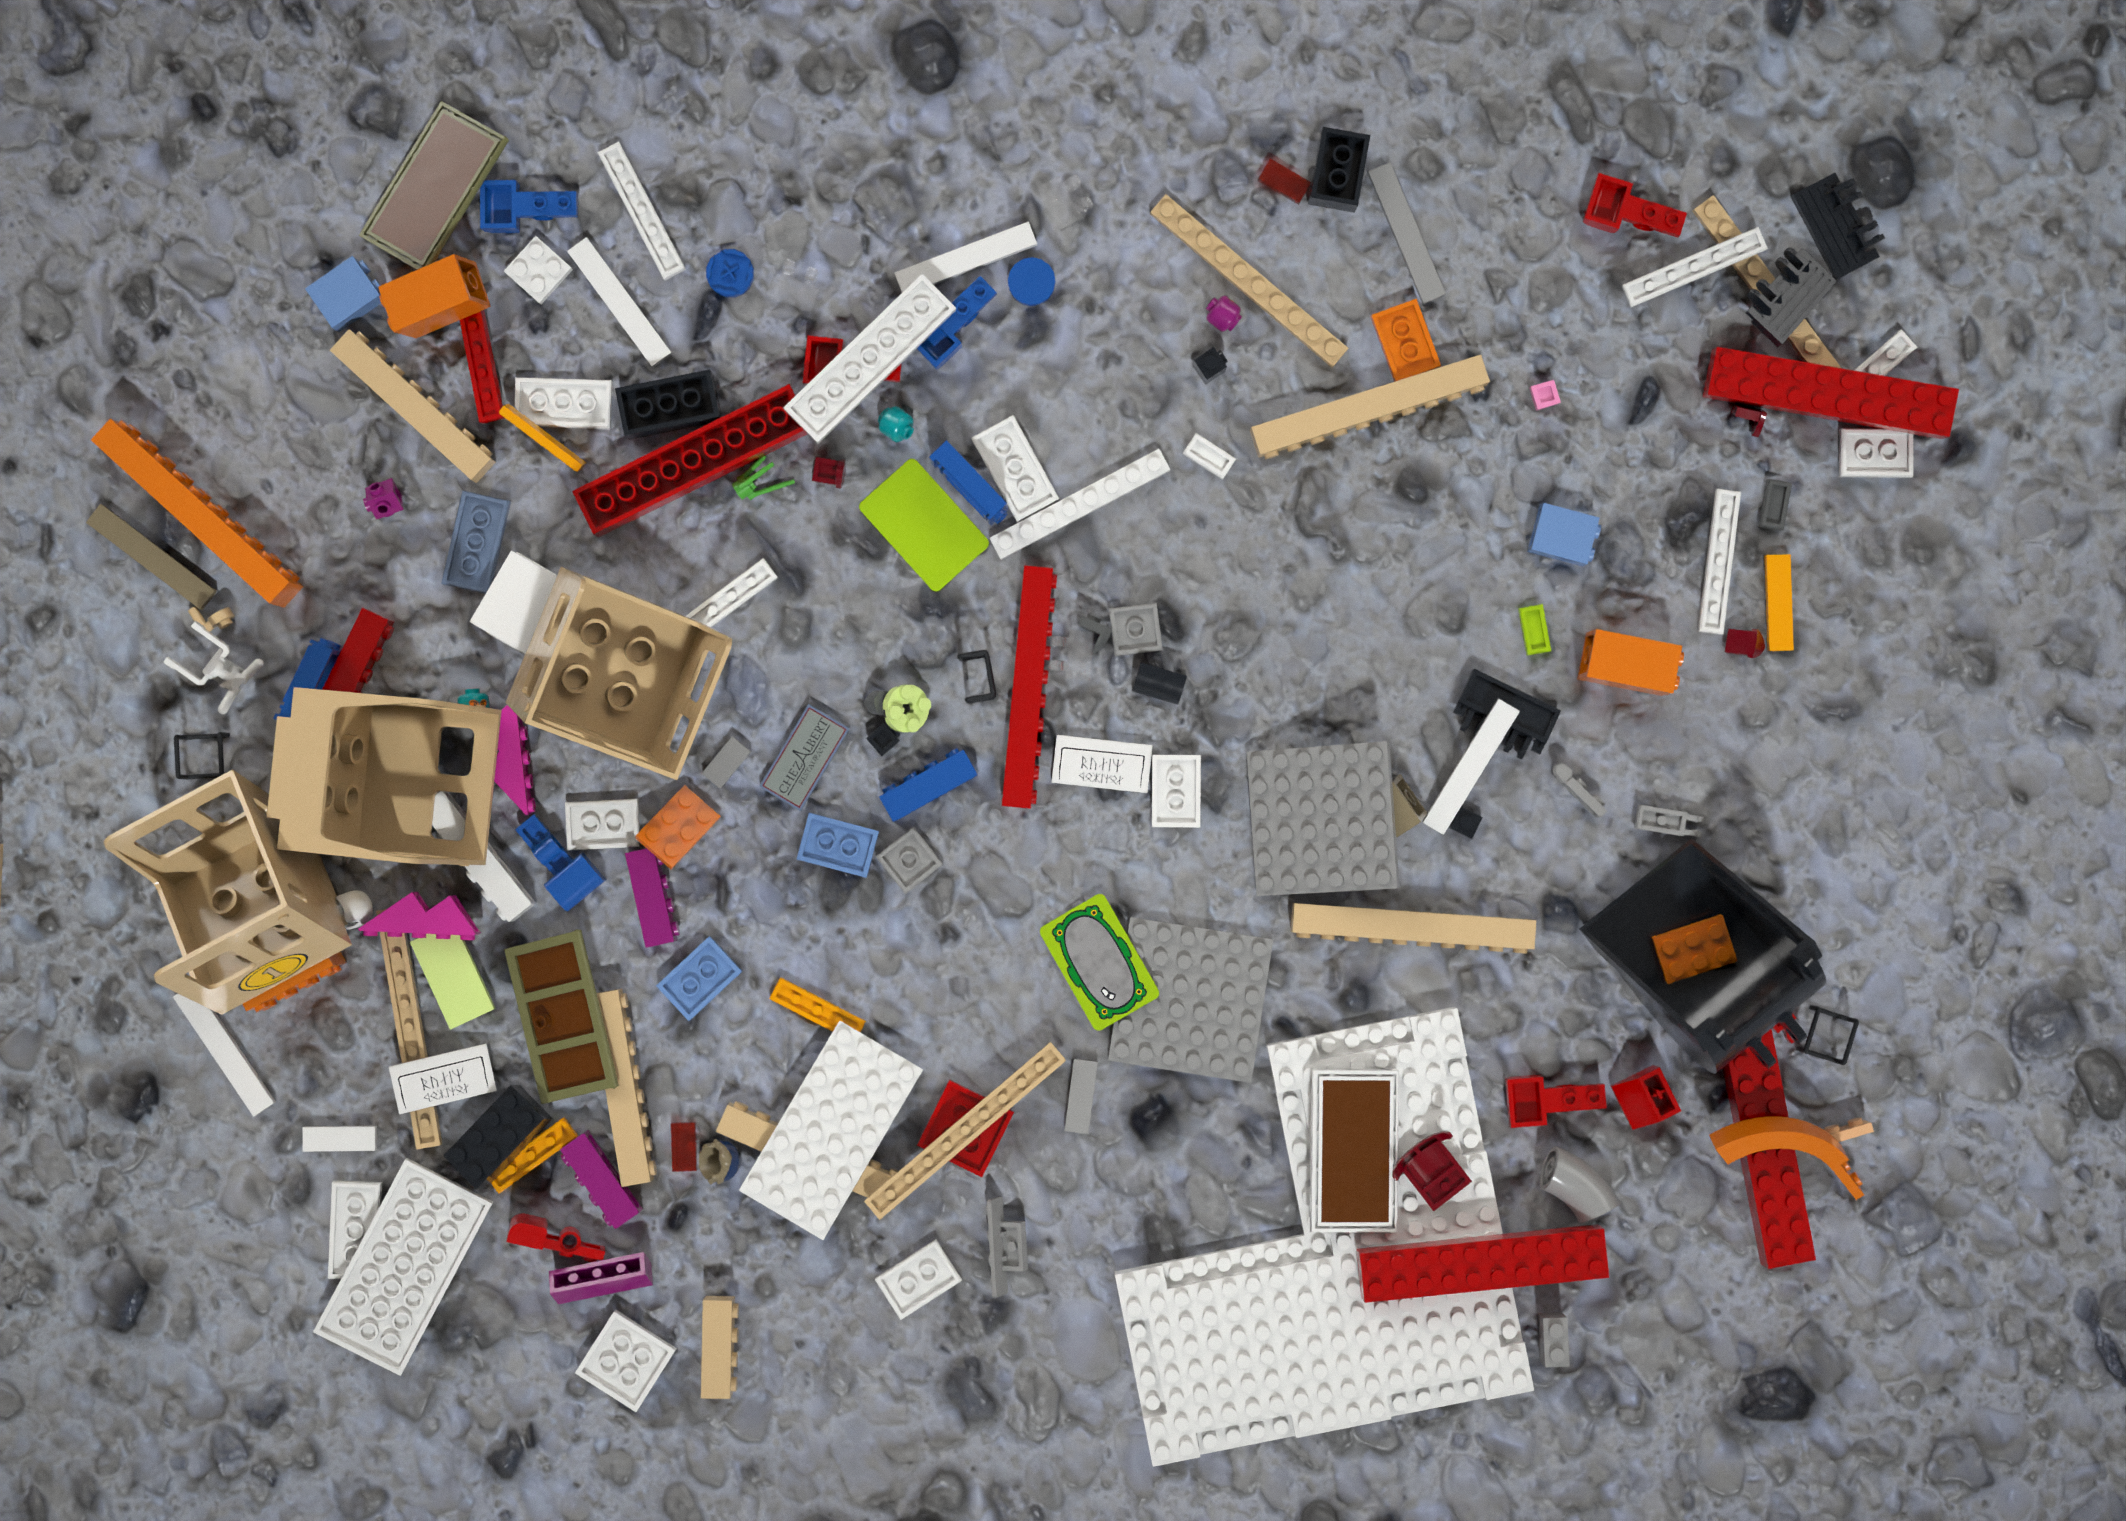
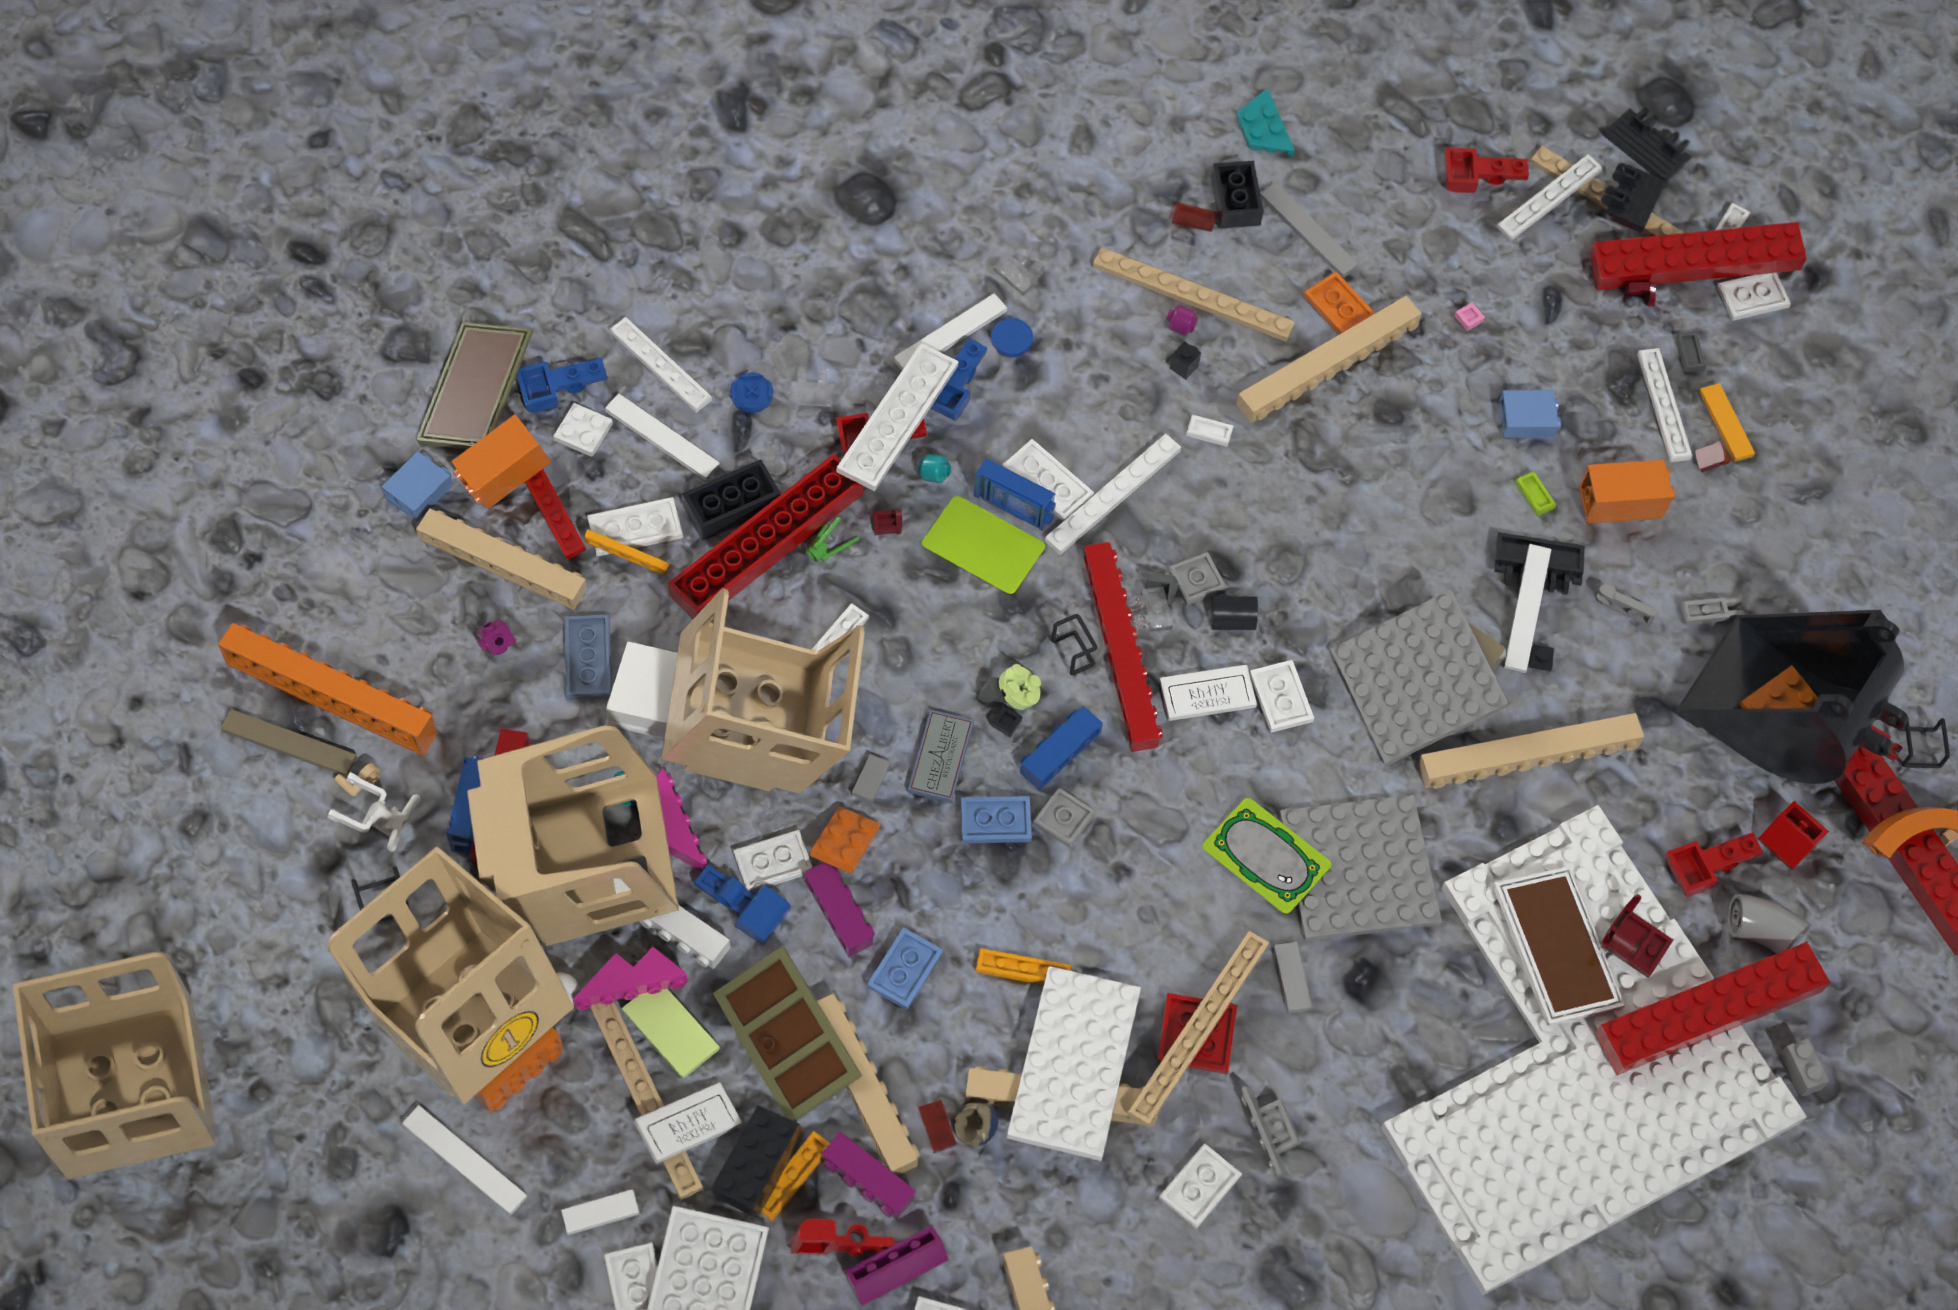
camera: 20 degrees left, 25 degrees down
none -> teal wing [1236,89,1295,156]

